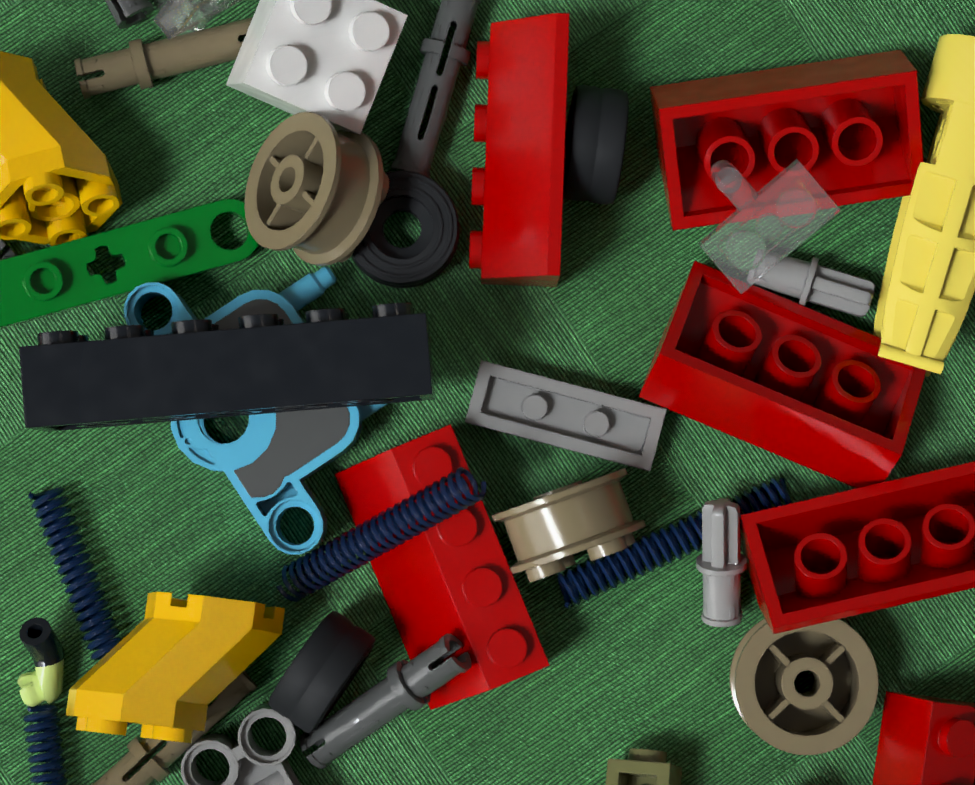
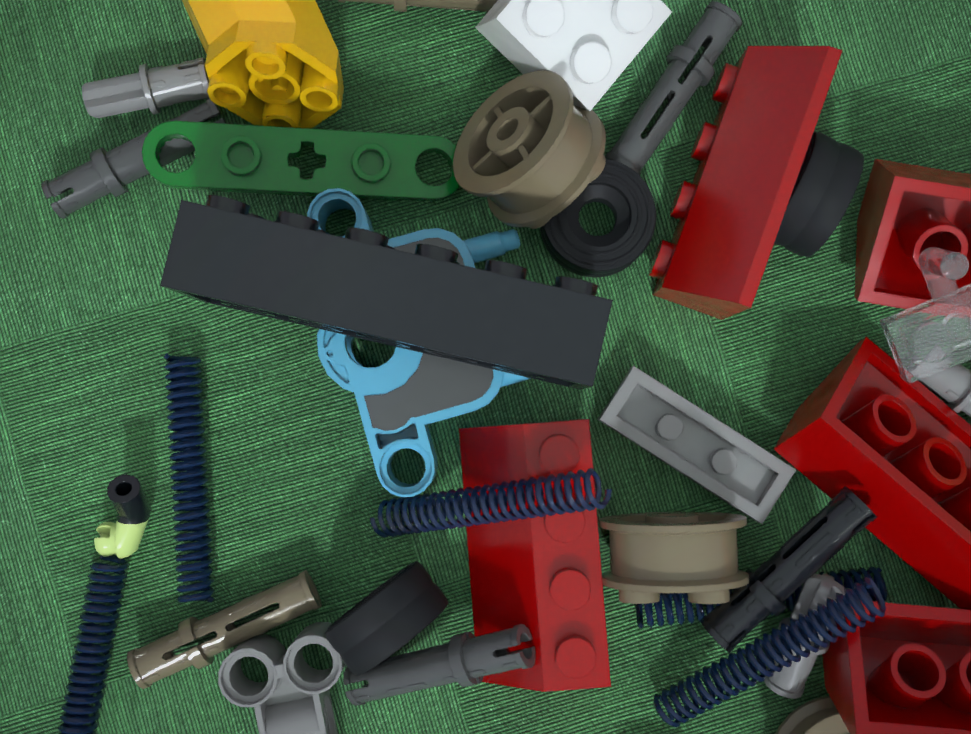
camera: 20 degrees right, 0 degrees up
yellow brick [66,591,285,743] -> none
none -> dark blue piece [653,577,886,727]
none -> black pin [700,486,877,653]

